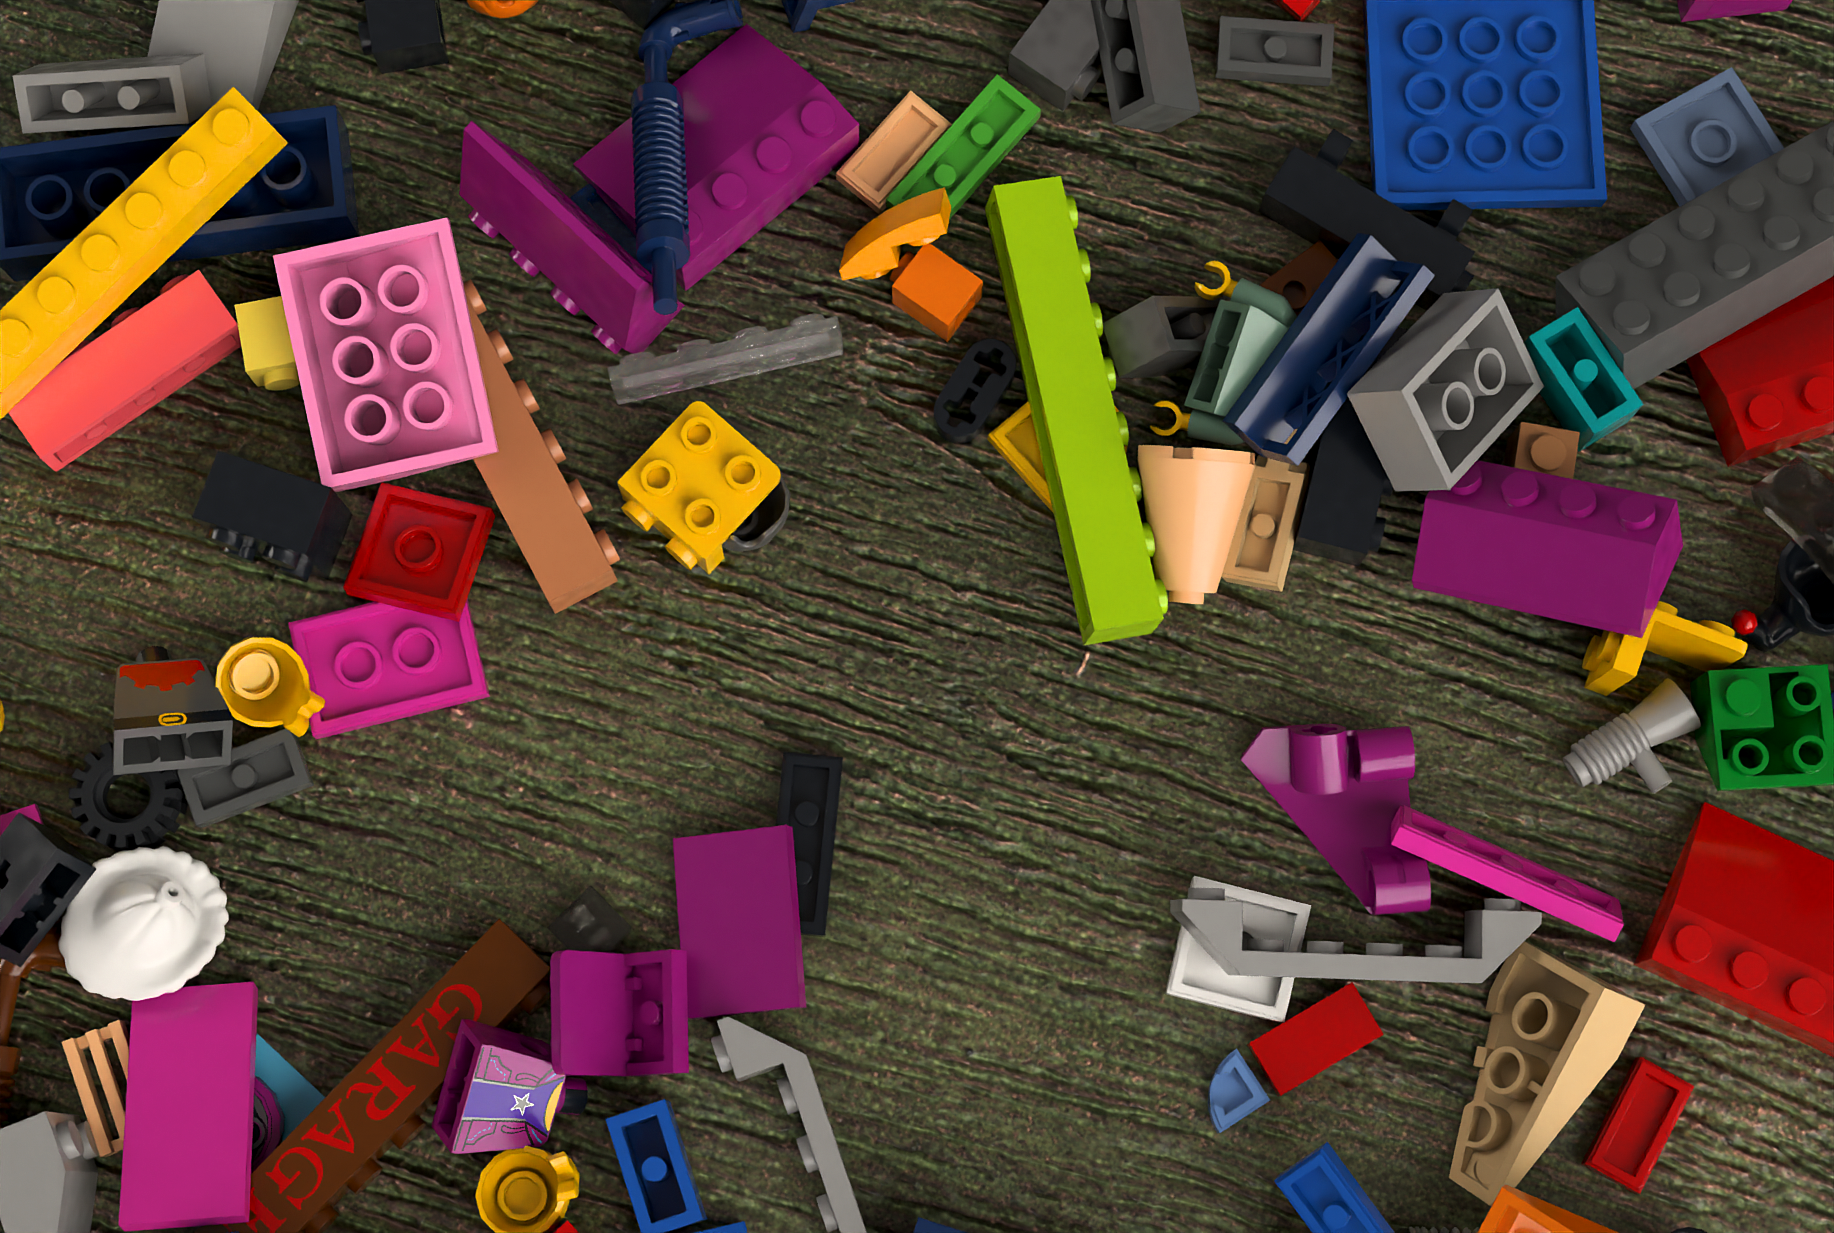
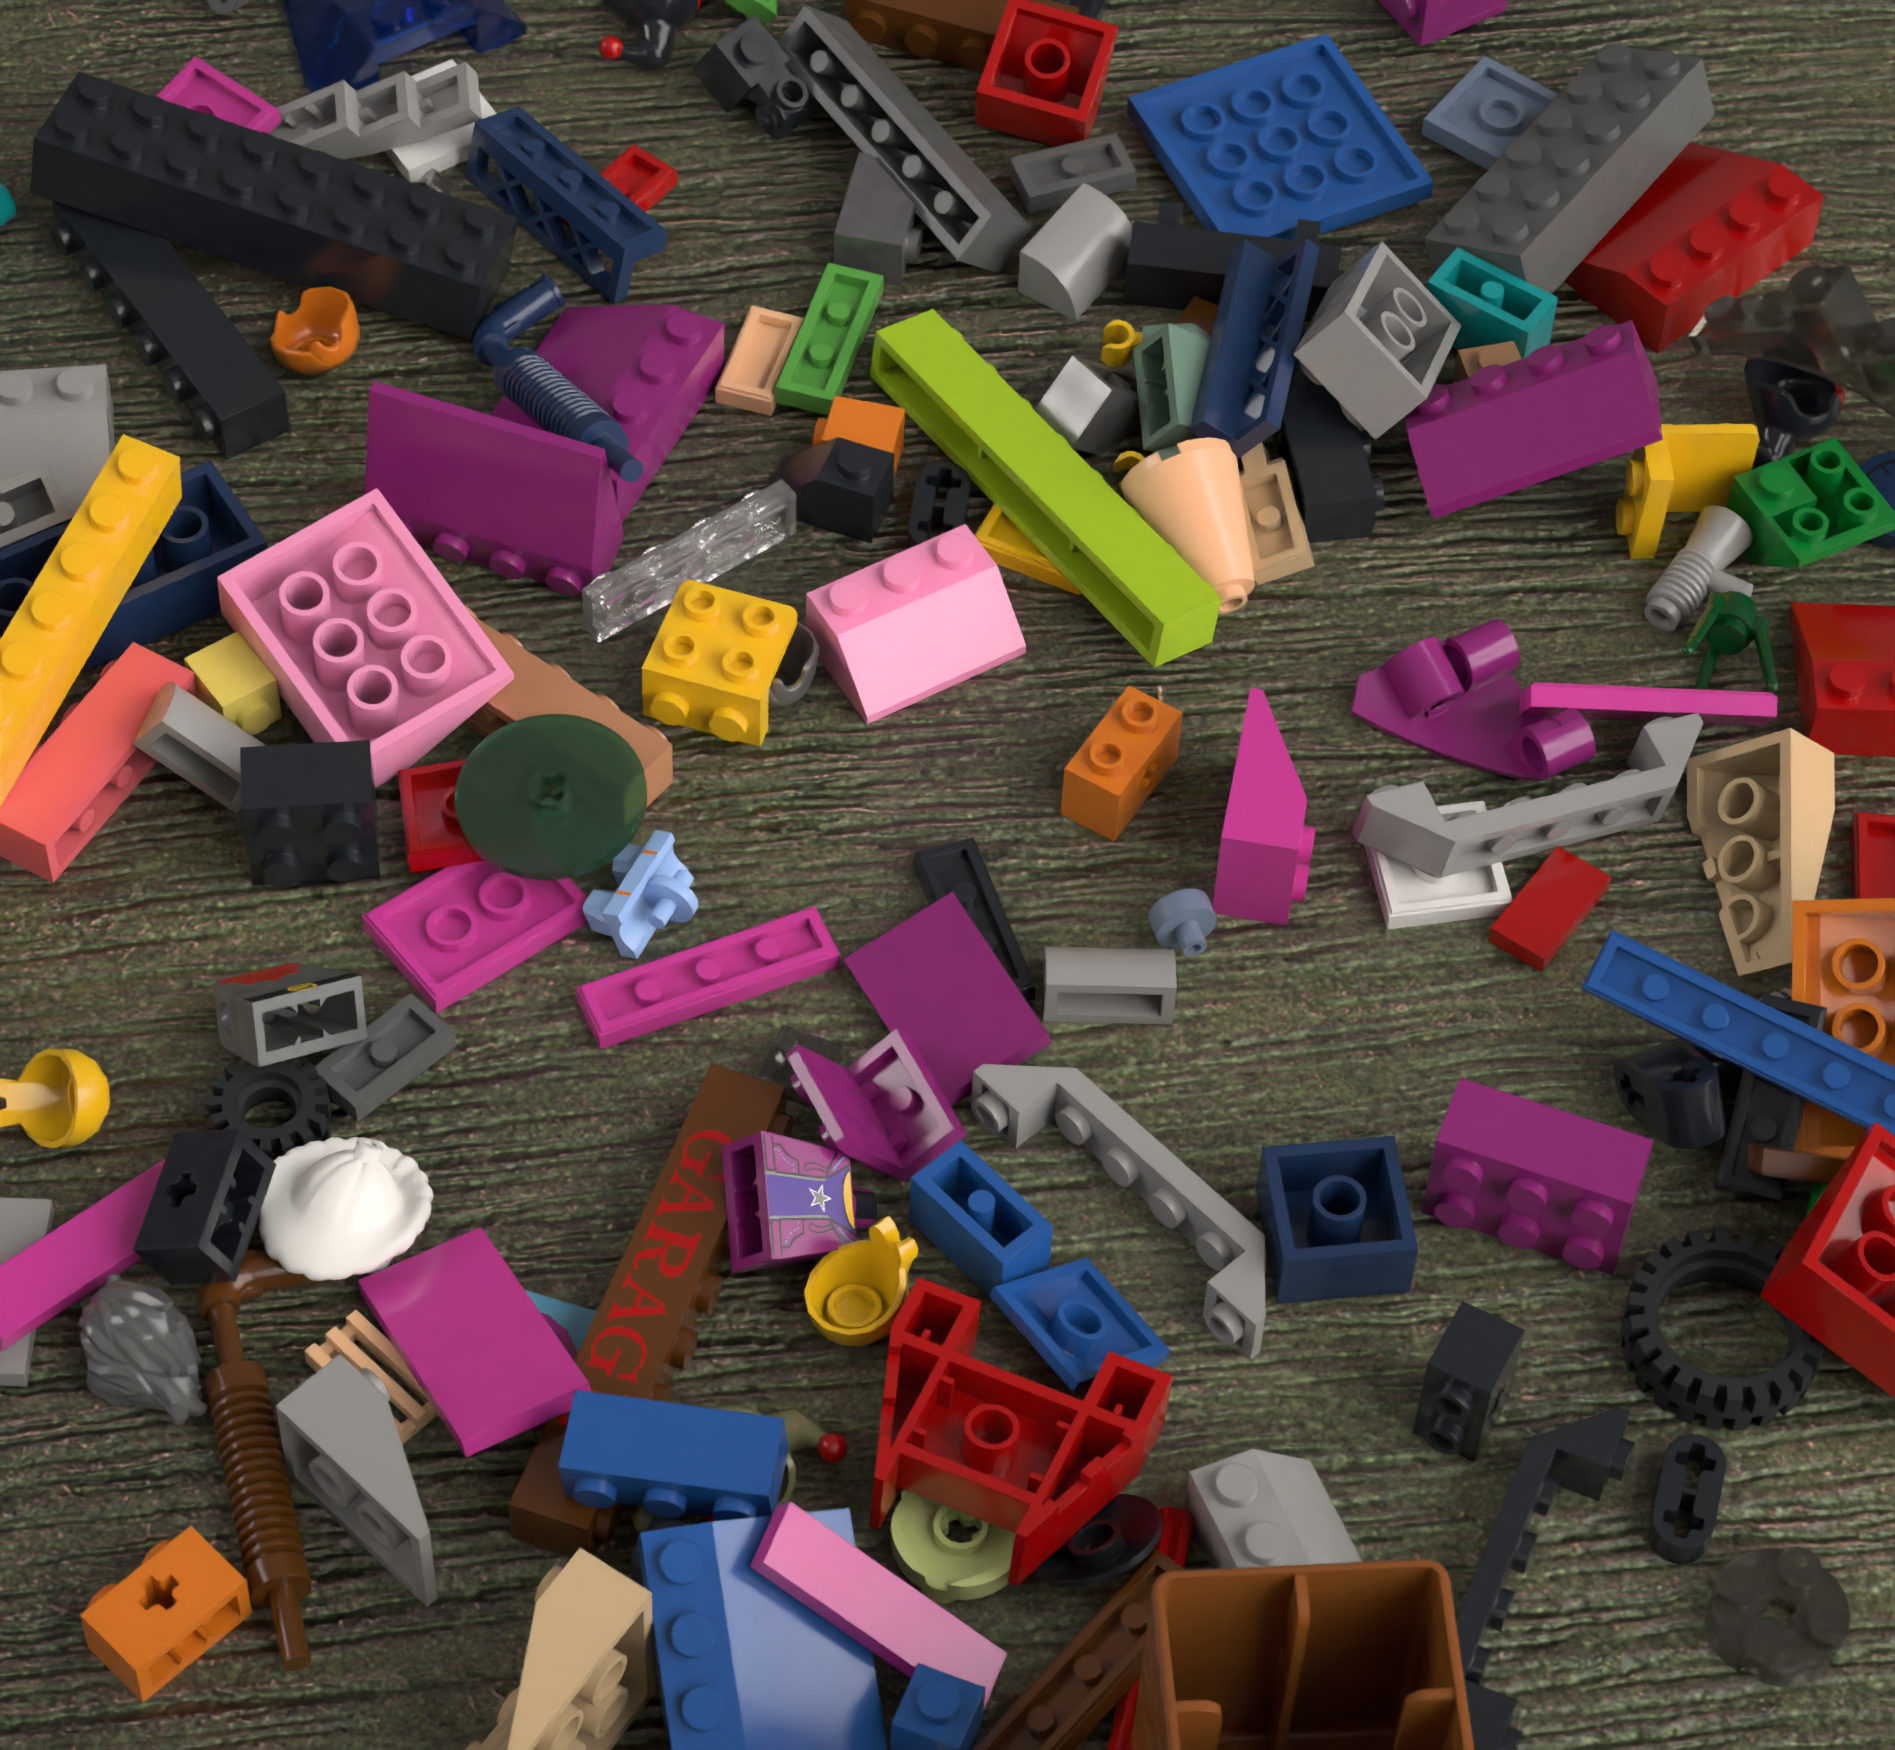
camera: 25 degrees left, 25 degrees down
yellow piece [215,637,325,737] -> none
light orange slope [839,187,952,280] -> none
medium blue tile [1208,1049,1270,1134] -> none
none -> light grey brick [133,682,267,813]
none -> clear green piece [455,714,647,880]
none -> dark pink tile [576,906,840,1049]
none -> light blue hips [583,830,699,959]
none -> black slope [760,437,894,544]
none -> bright pink slope [806,524,1026,724]
none -> light grey brick [1018,183,1133,321]
none -> light grey brick [1043,946,1177,1025]
none -> orange brick [1061,685,1183,842]
none -> sand blue tile [1148,888,1217,957]
none -> dark pink slope [1212,687,1316,926]
none -> dark green plant [1682,591,1779,693]

